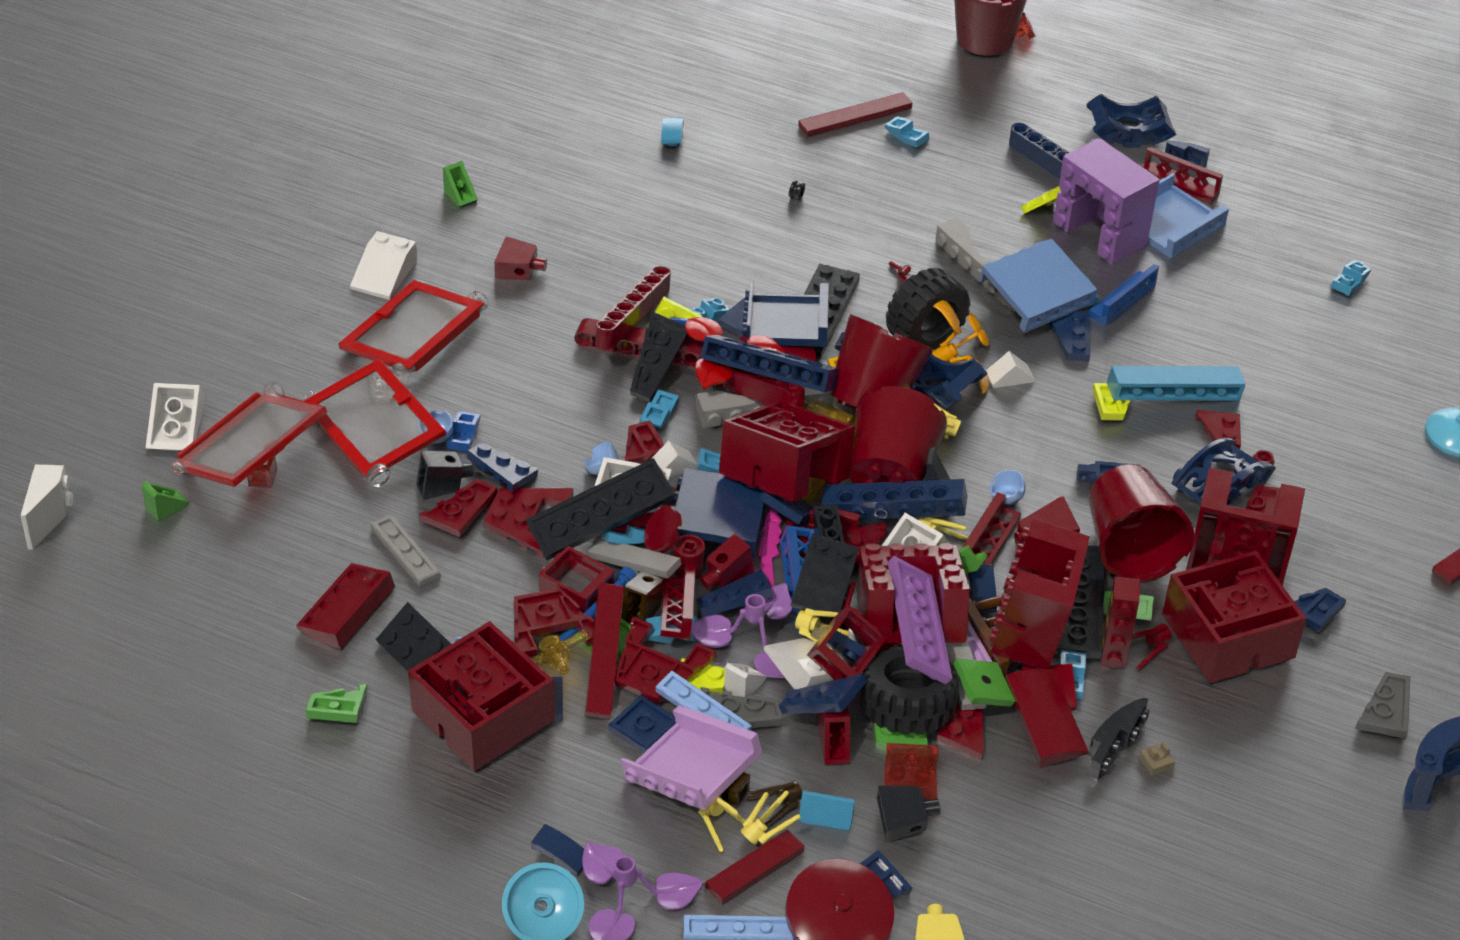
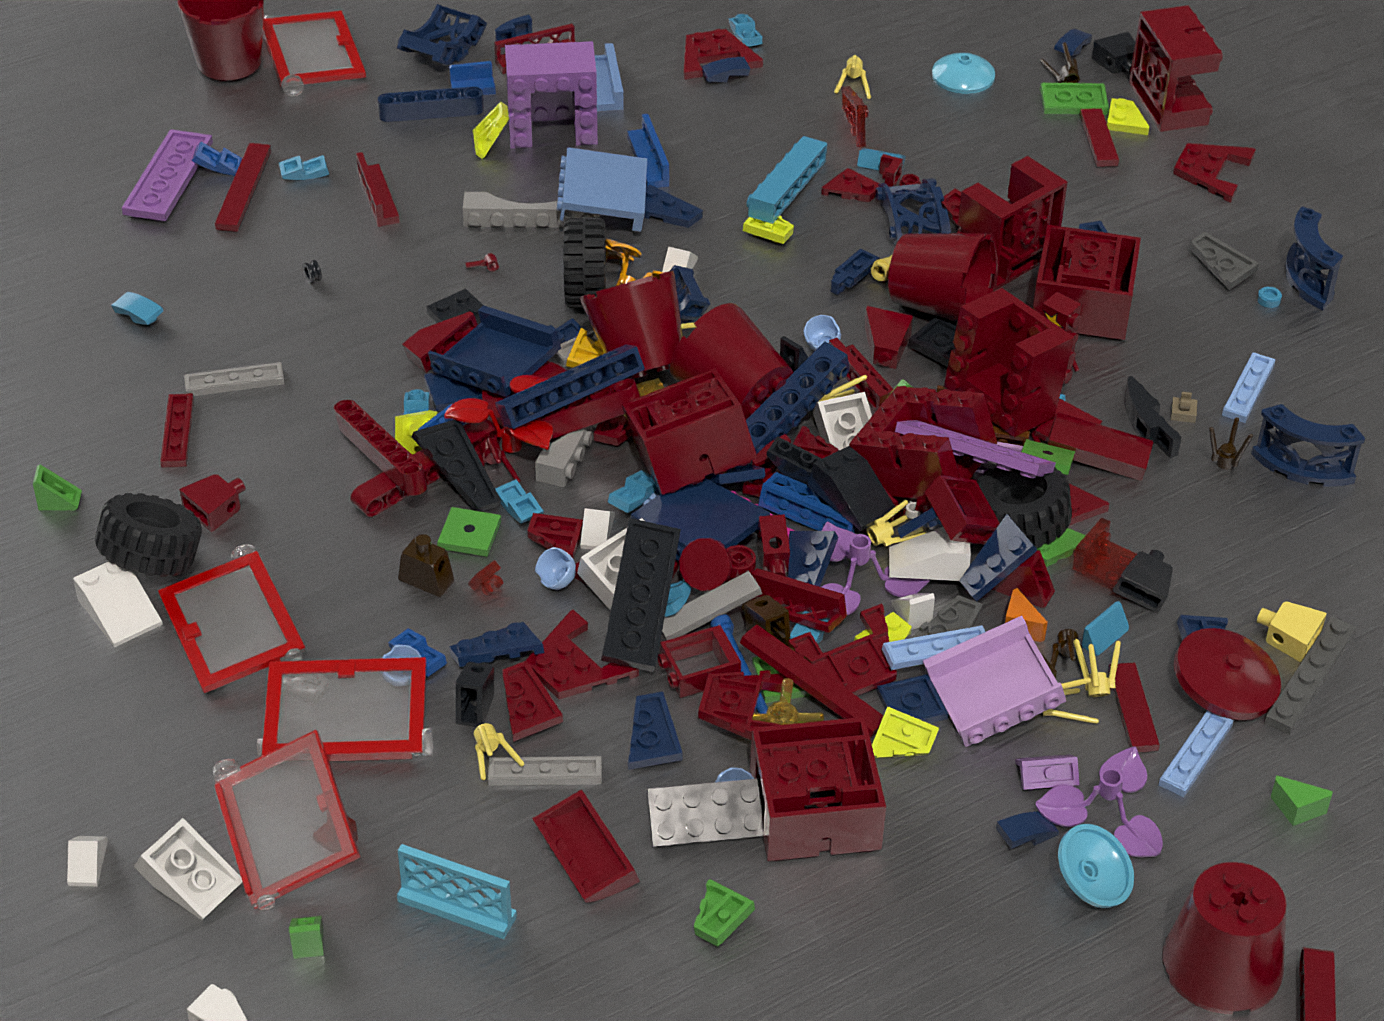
camera: 55 degrees left, 0 degrees up
none -> white slope [67,836,108,887]
none -> black tyre [95,493,202,577]
none -> medium lavender plate [122,129,213,221]
none -> dark red tile [160,393,194,468]
none -> light grey tile [184,362,284,396]
none -> blue slope [192,142,242,176]
none -> door [263,10,366,97]
none -> dark red fence [356,152,400,227]
none -> medium azure fence [397,844,517,939]
none -> dark brown torso [398,534,454,598]
none -> dark red slope [402,311,478,373]
none -> bright green tile [437,507,501,557]
none -> clear red tile [468,560,504,596]
none -> light yellow plant [474,723,524,780]
none -> dark red plant [478,438,521,483]
none -> dark blue wing [628,691,683,770]
none -> dark red wing [684,29,763,80]
none -> dark blue slope [702,57,750,82]
none -> light yellow plant [834,55,871,99]
none -> clear red wing [841,86,868,147]
none -> dark azure slope [857,148,906,170]
none -> neon yellow wing [872,706,939,758]
none -> dark red bracket [879,154,903,187]
none -> orange slope [1005,588,1048,642]
none -> medium lavender panel [1015,754,1079,790]
none -> dark brown plant [1209,417,1253,470]
none -> light blue tile [1222,353,1276,423]
none -> dark blue fence [1251,404,1365,487]
none -> dark azure tile [1257,287,1282,308]

